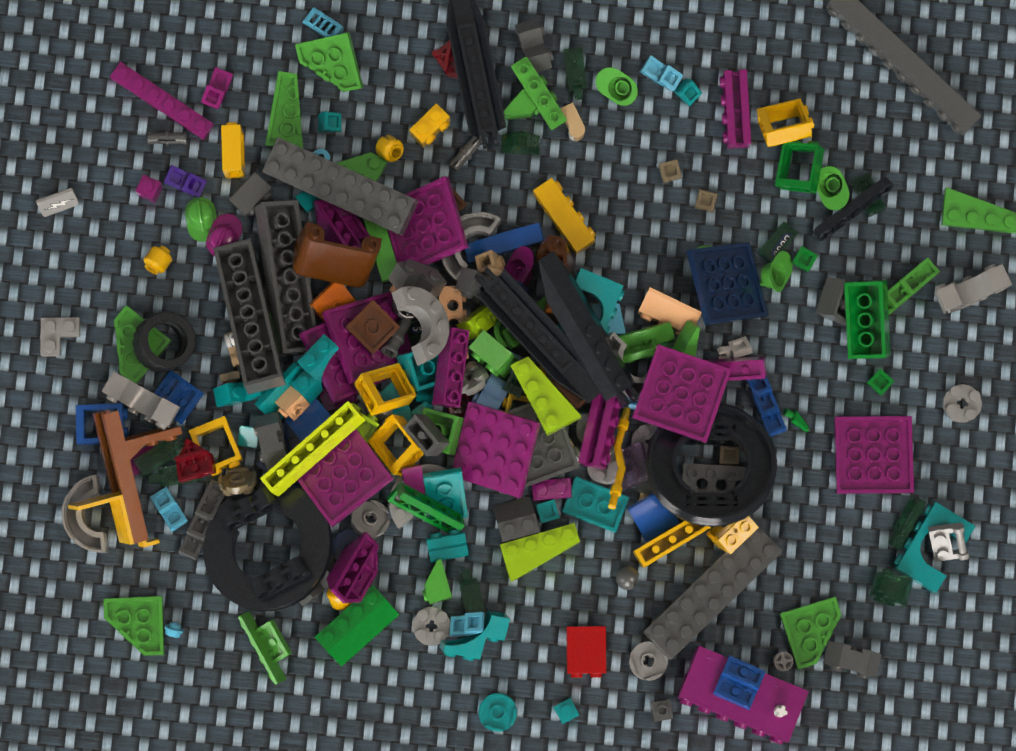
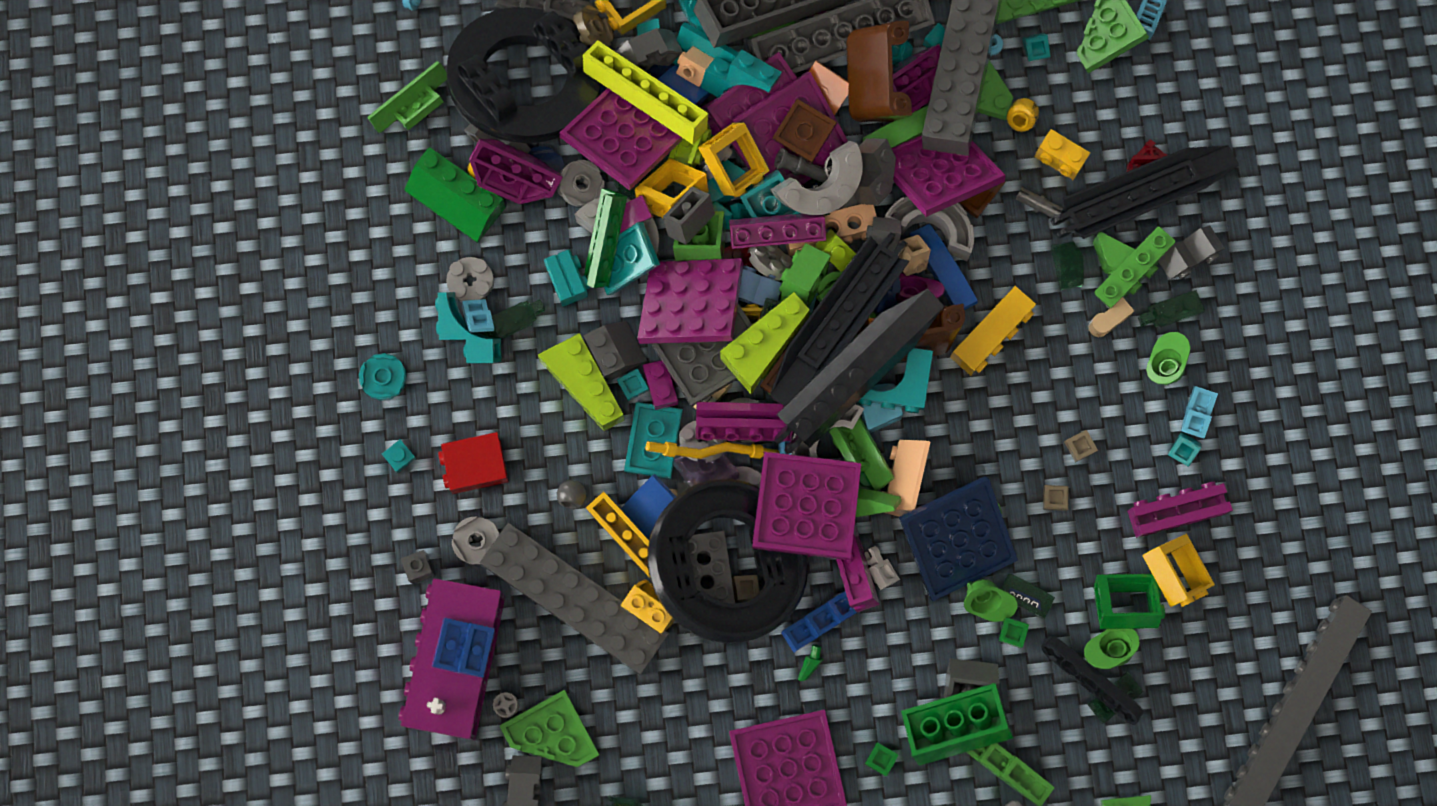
camera: 80 degrees right, 5 degrees down
bright green slope [422,559,452,605] -> none

